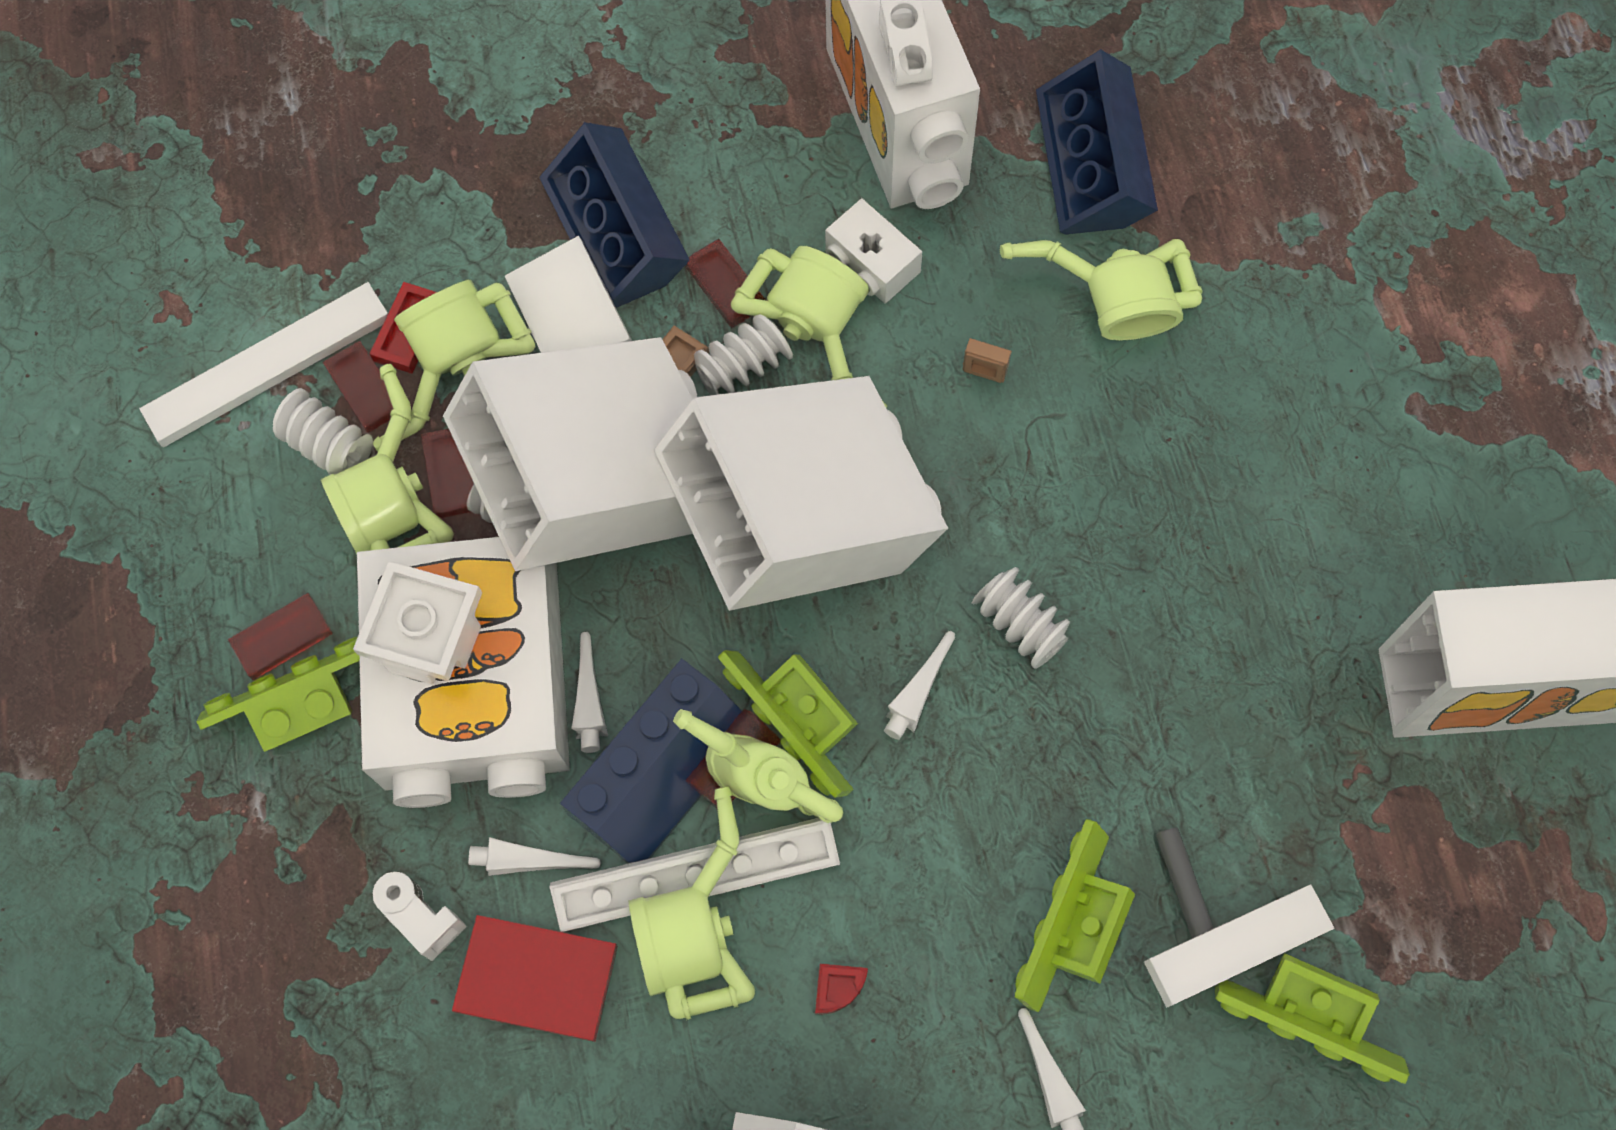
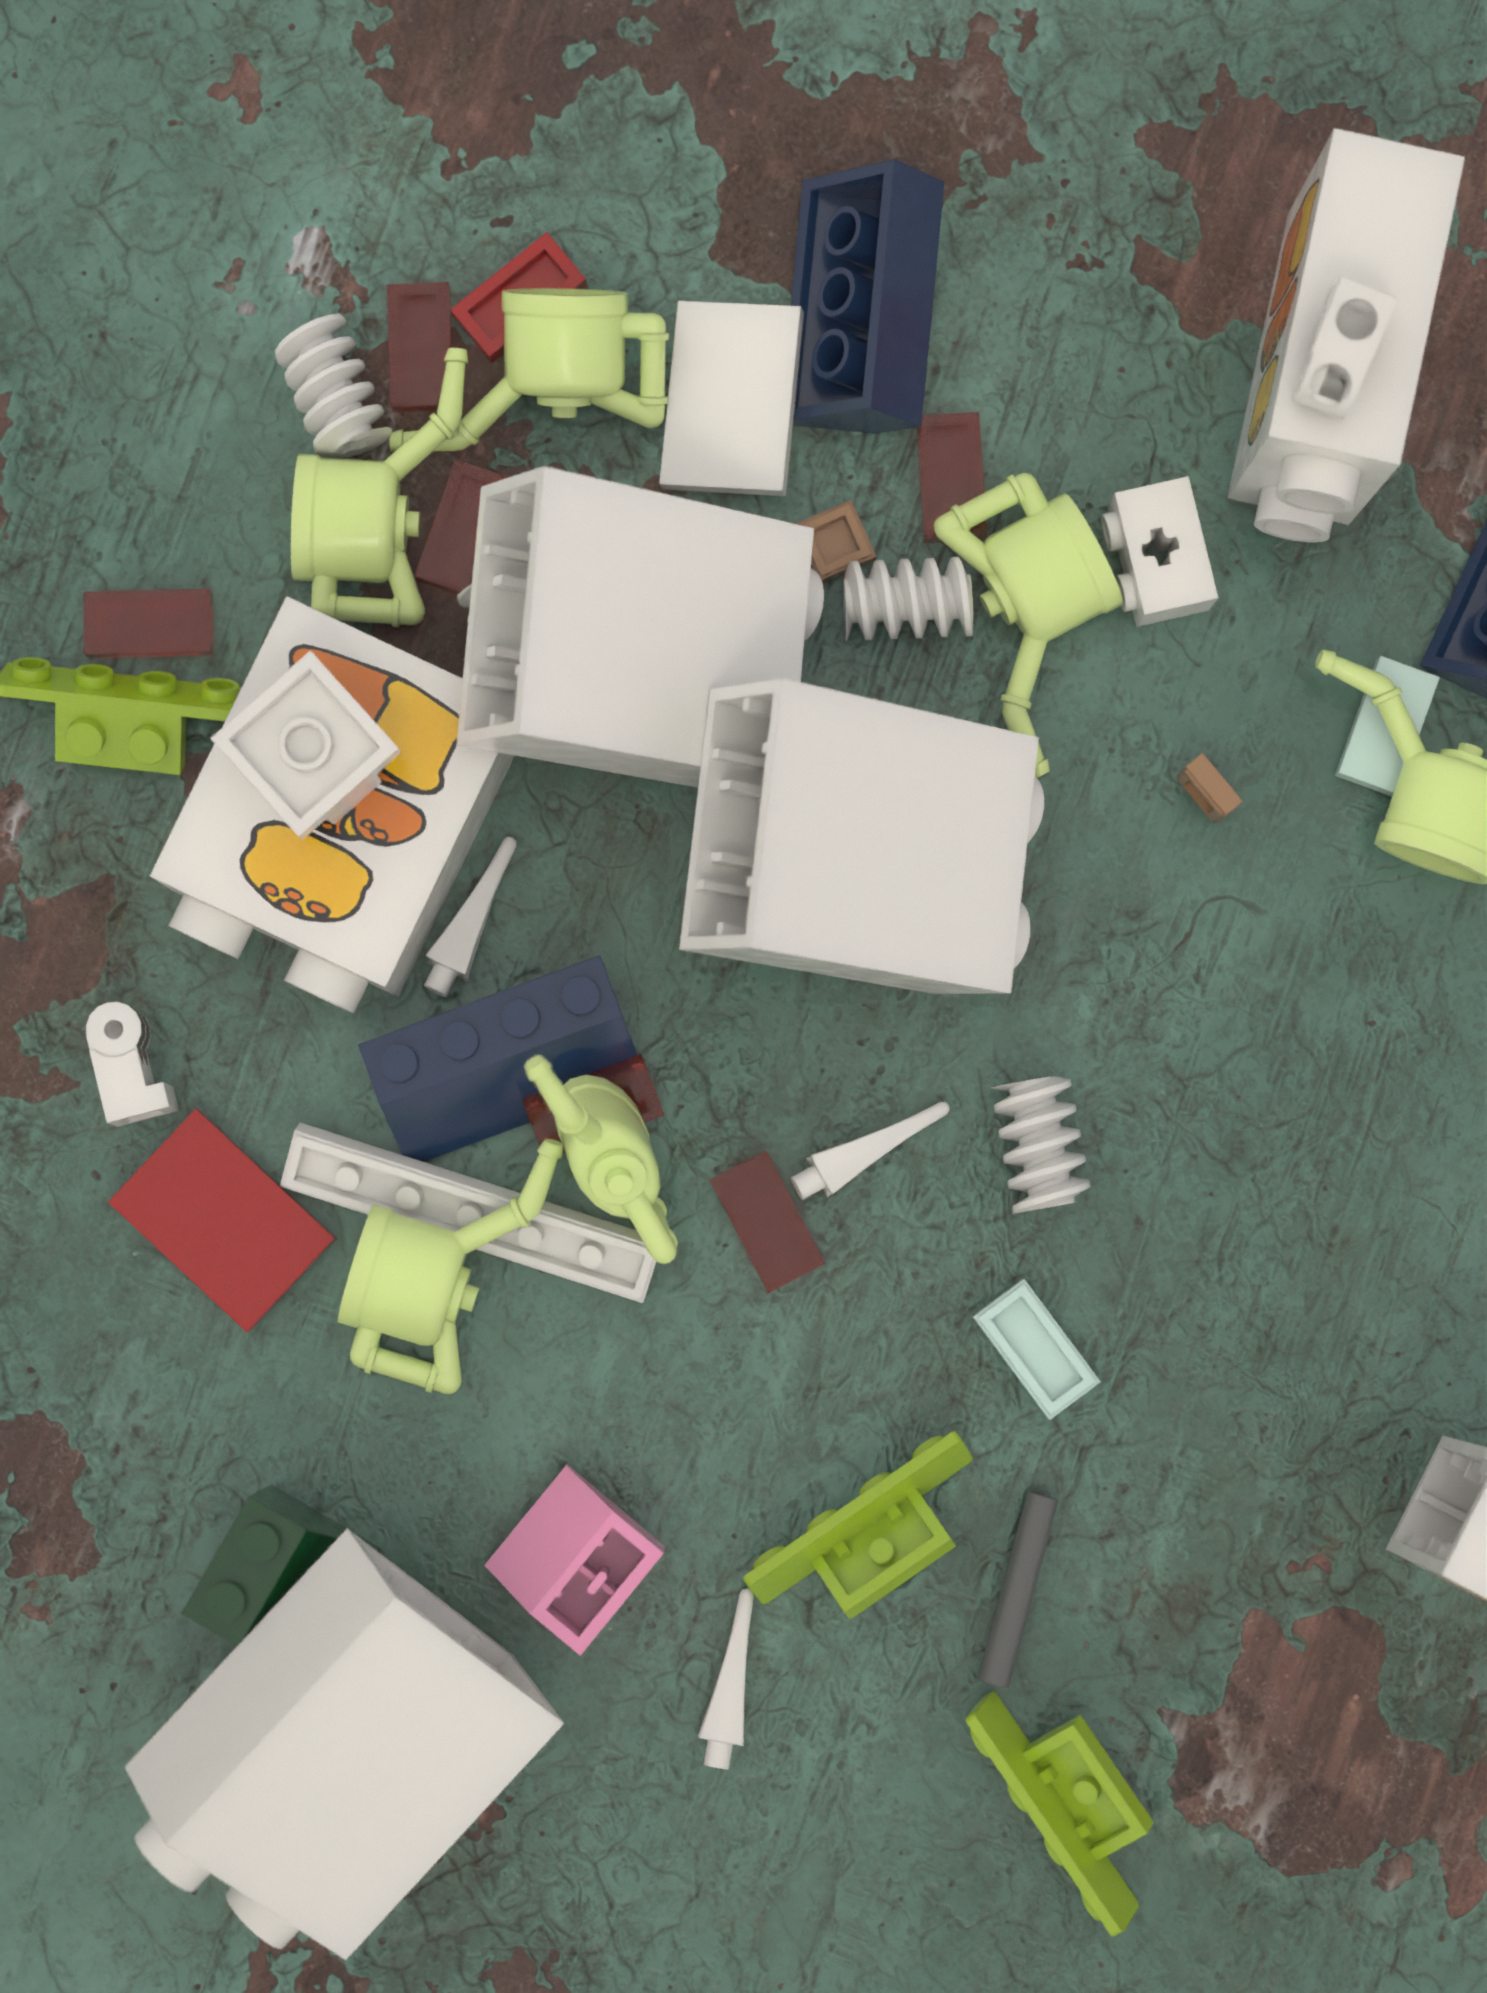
camera: 25 degrees right, 15 degrees up
white tile [139,282,388,448] -> none
white piece [469,837,601,876] -> none
lime bracket [718,650,858,798] -> none
red tile [815,964,868,1015] -> none
white tile [1144,884,1335,1008] -> none
none -> bright pink slope [485,1465,665,1656]
none -> clear red tile [710,1151,825,1293]
none -> light aqua tile [972,1279,1101,1420]
none -> light aqua tile [1335,656,1440,797]

